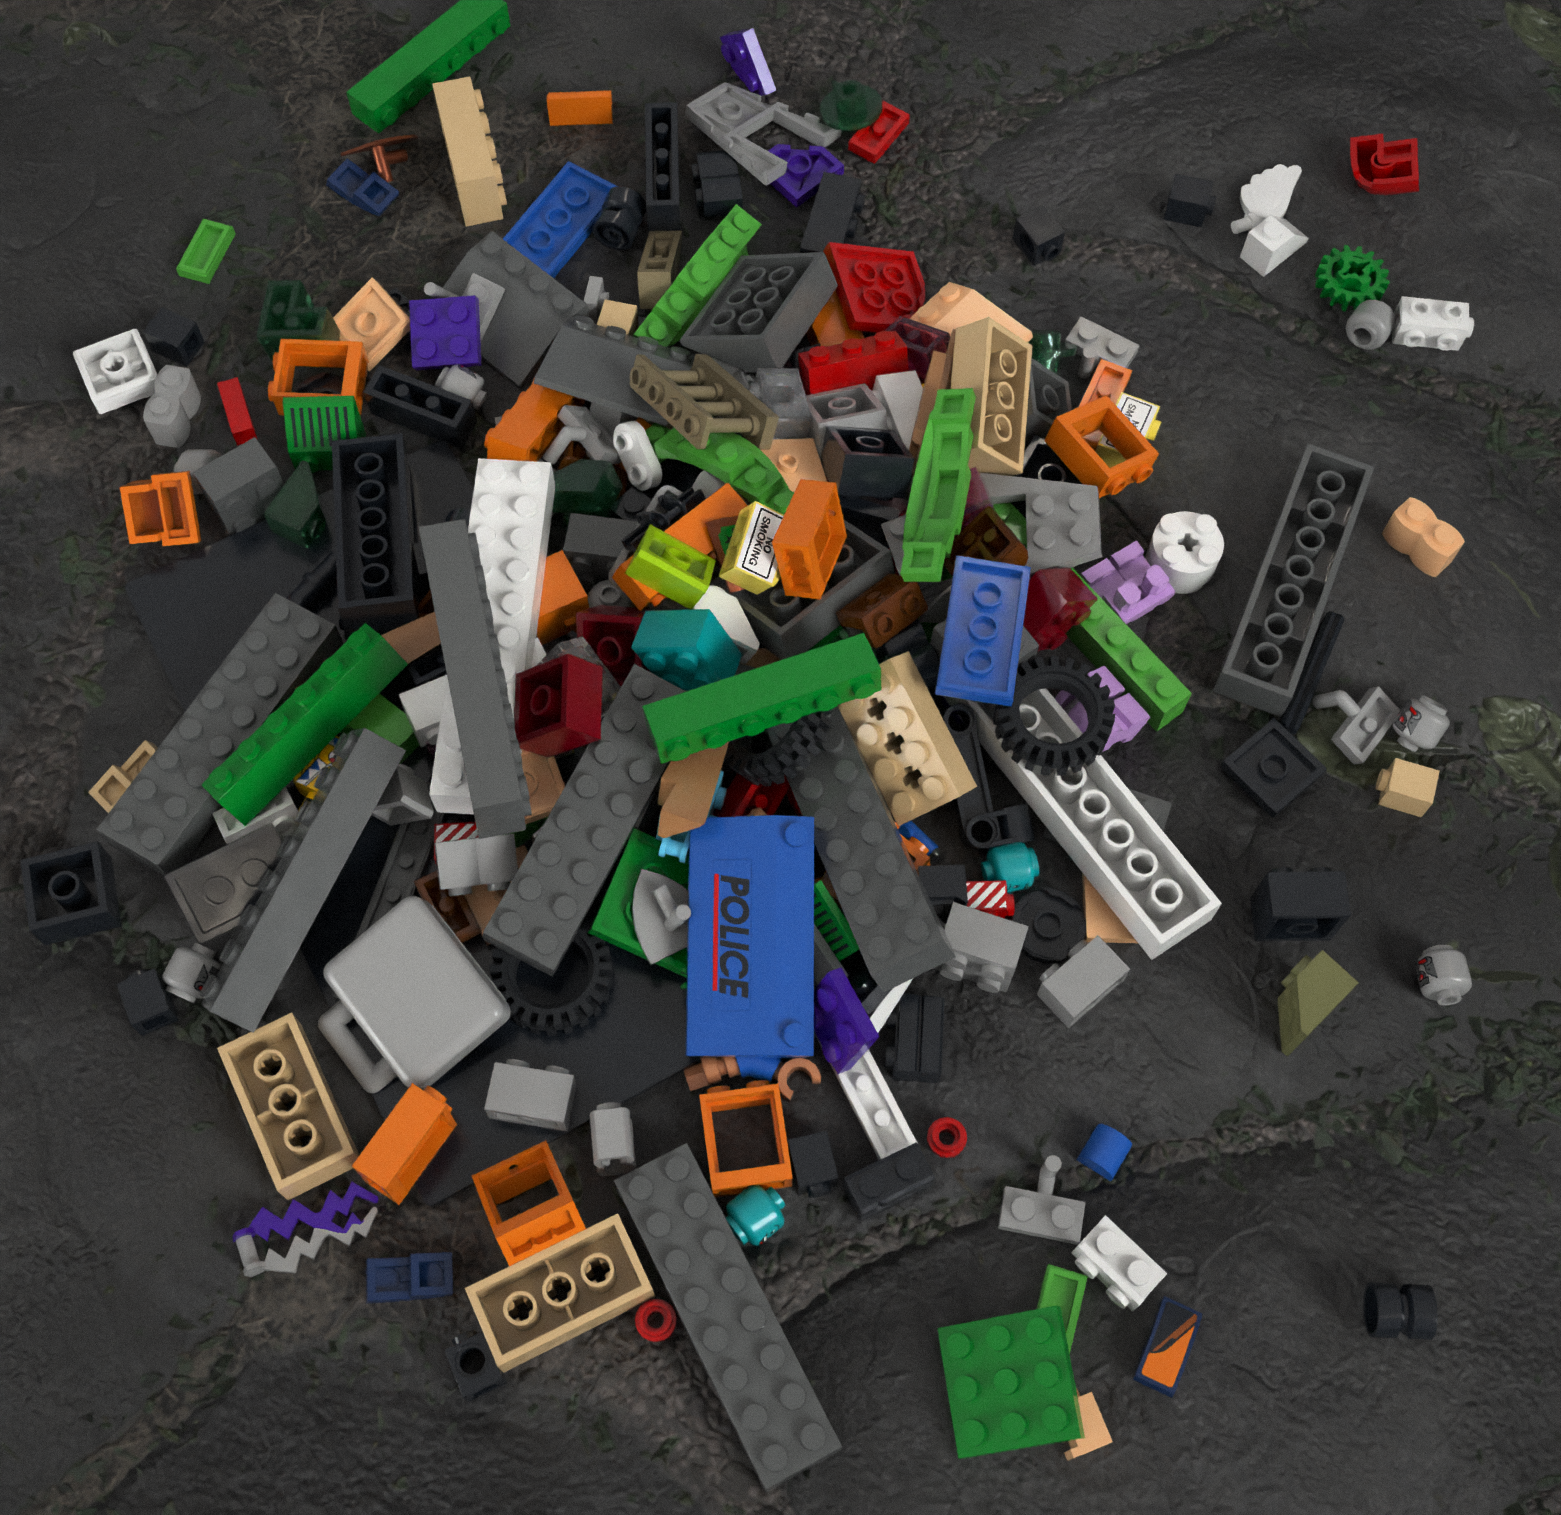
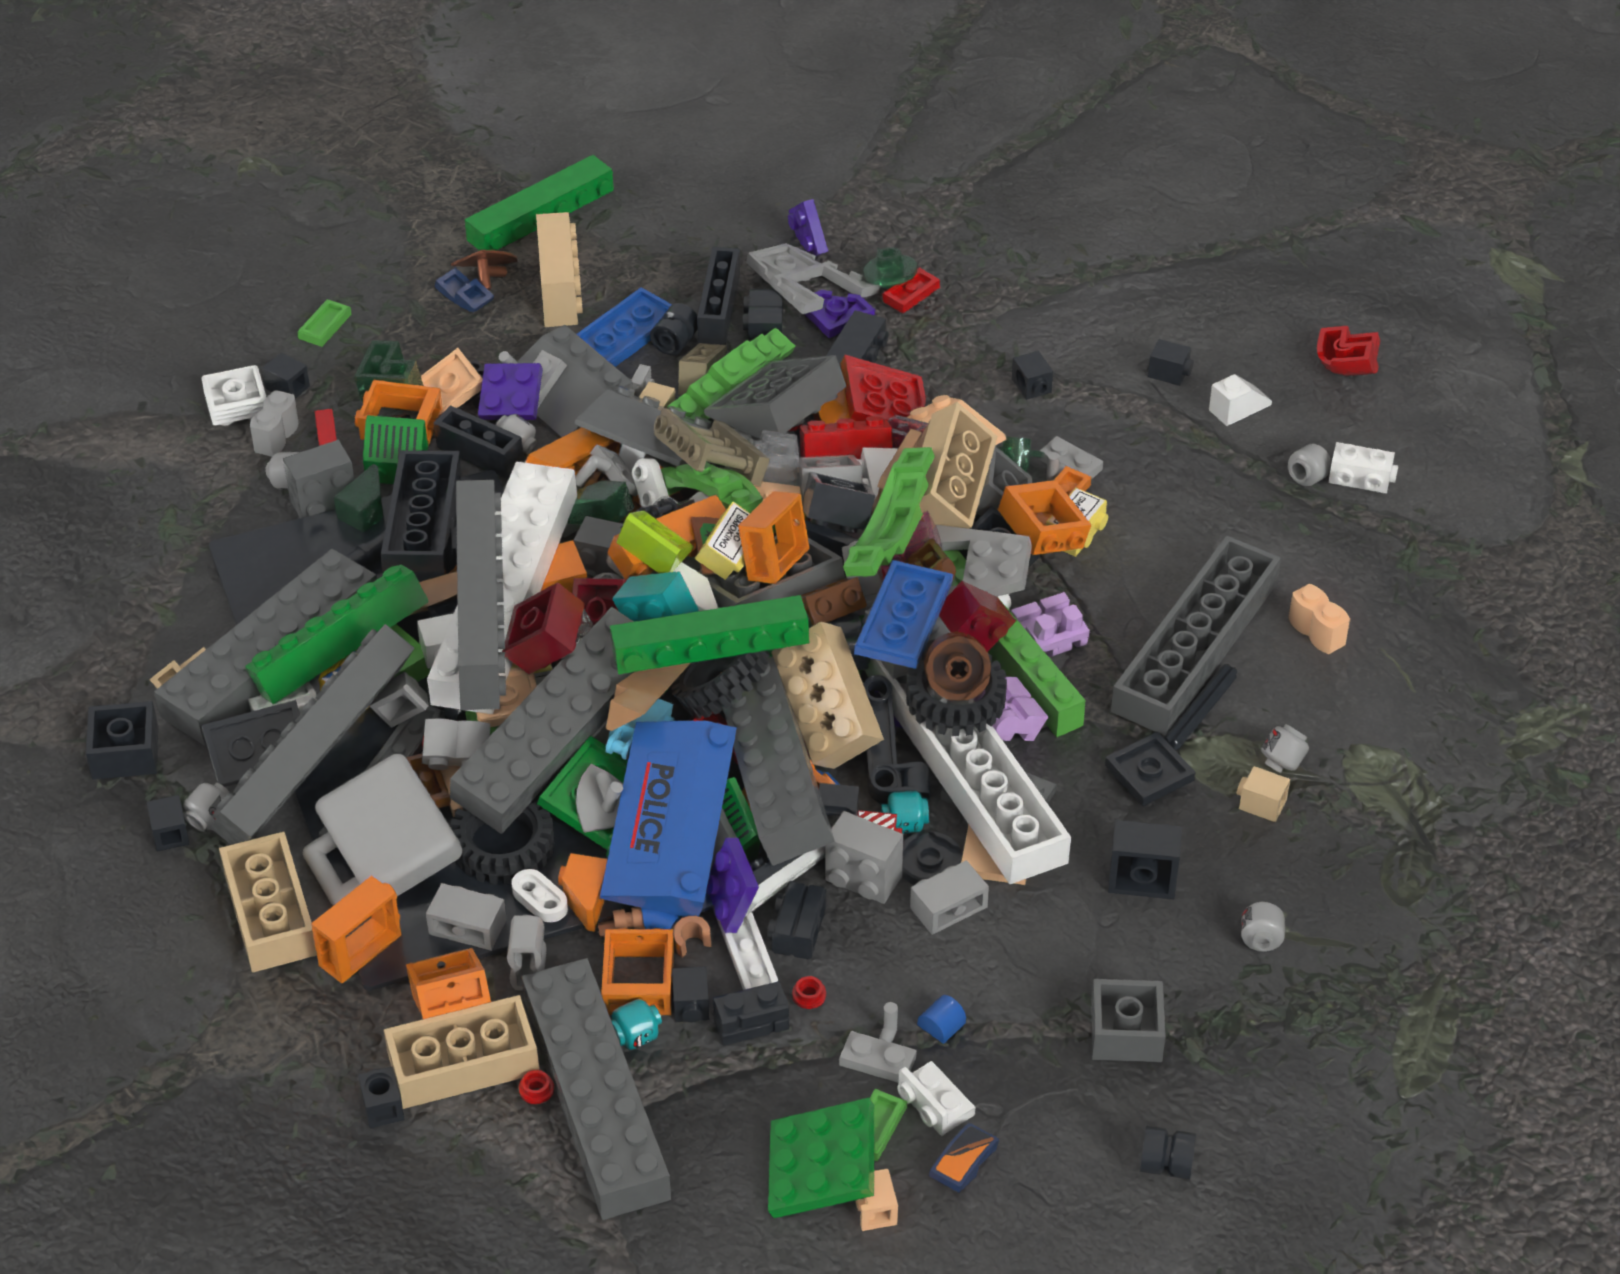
camera: 10 degrees right, 20 degrees down
orange plate [120,471,201,546] -> none
piece [232,1182,379,1277] -> none
dark blue slope [366,1252,453,1304] -> none
orange panel [547,90,613,126] -> none
white brick [1145,511,1224,594] -> none
white animal [1231,164,1302,234] -> none
olive slope [1278,950,1359,1057] -> none
light grey plate [1312,686,1400,765] -> none
green gear [1315,245,1389,311] -> none
none -> white plate [512,869,568,922]
none -> orange slope [558,853,607,932]
none -> reddish brown brick [923,631,991,701]
none -> dark grey brick [1091,979,1165,1062]

